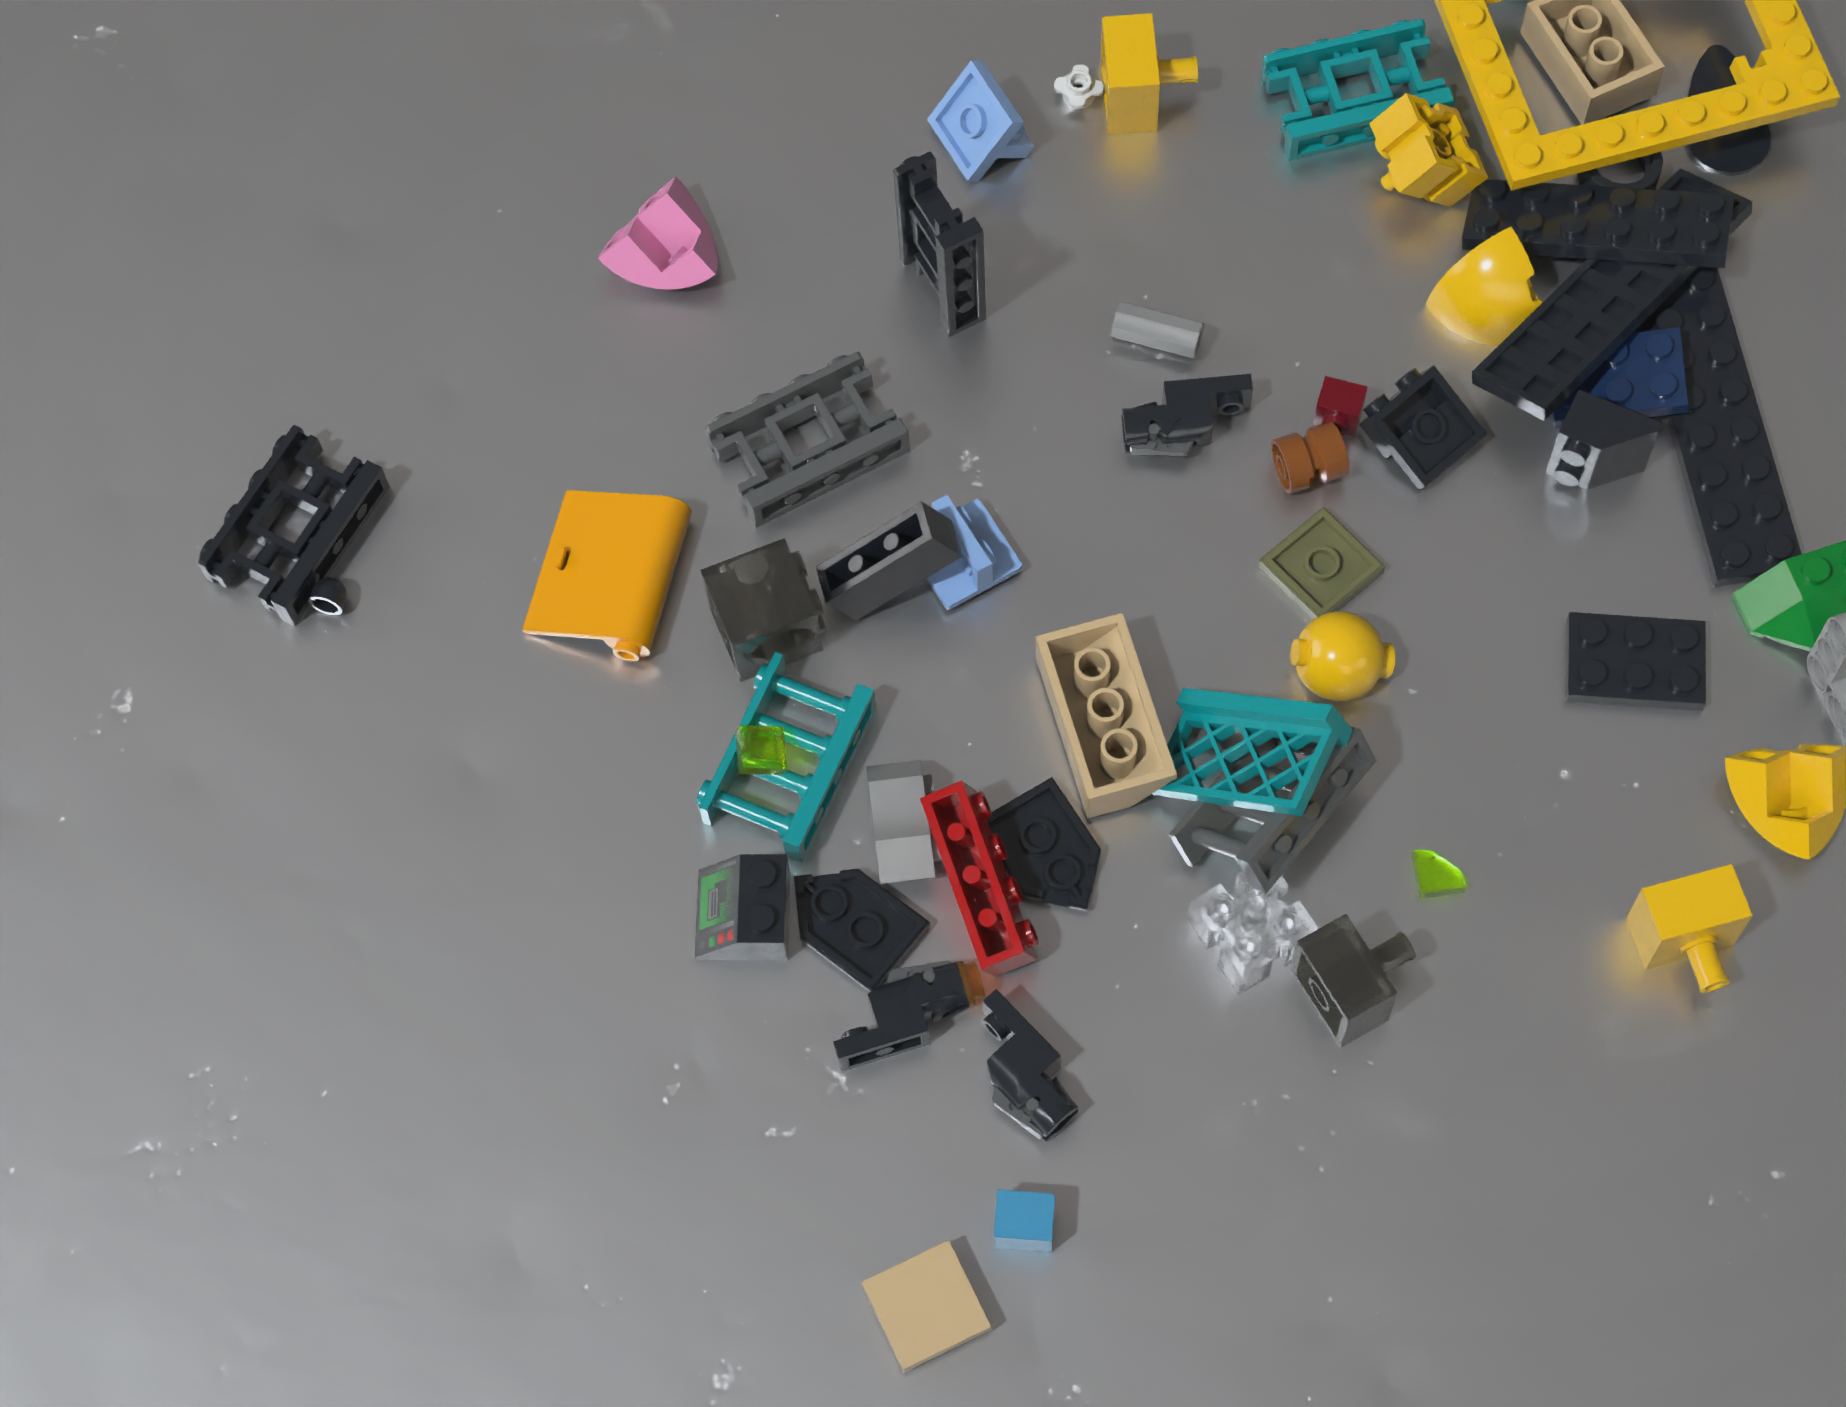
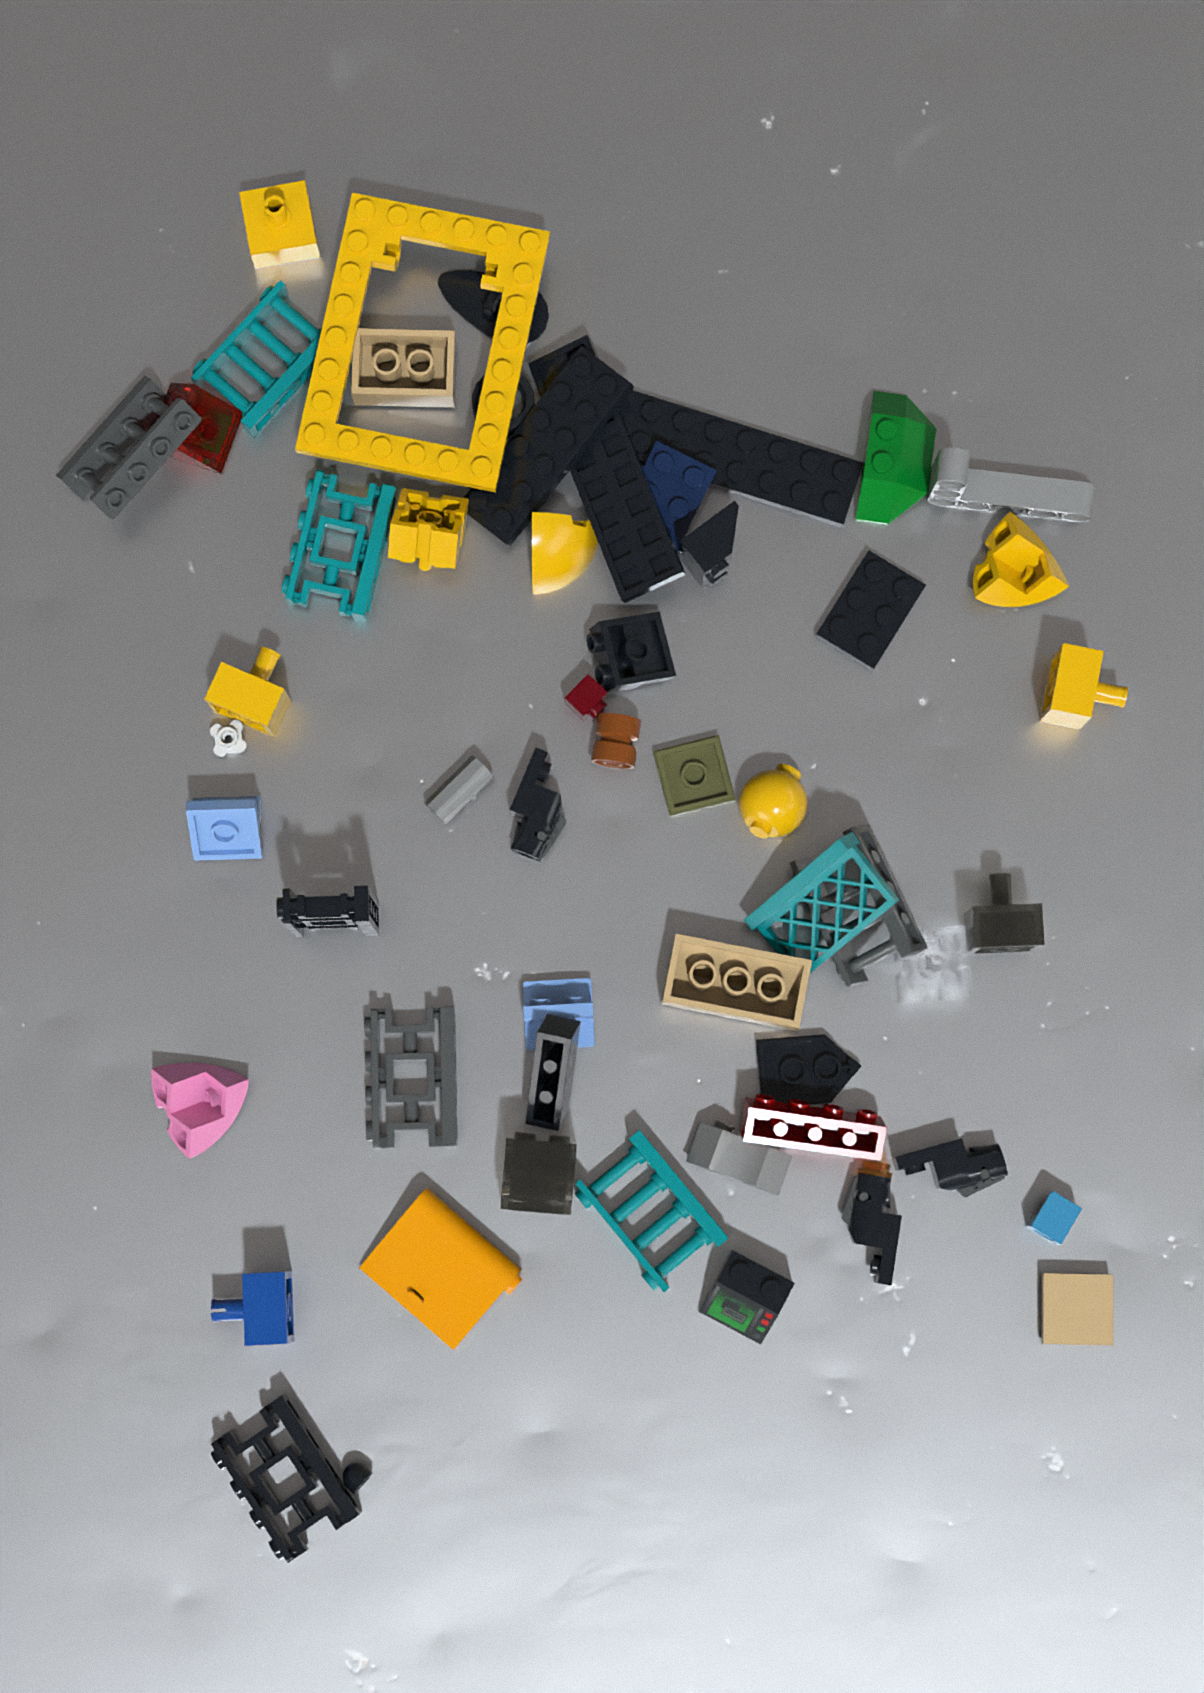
camera: 70 degrees left, 15 degrees up
clear neon green tile [735,725,787,775] -> none
black tile [794,869,930,992] -> none
clear neon green tile [1411,850,1467,898] -> none
none -> blue brick [211,1271,295,1346]

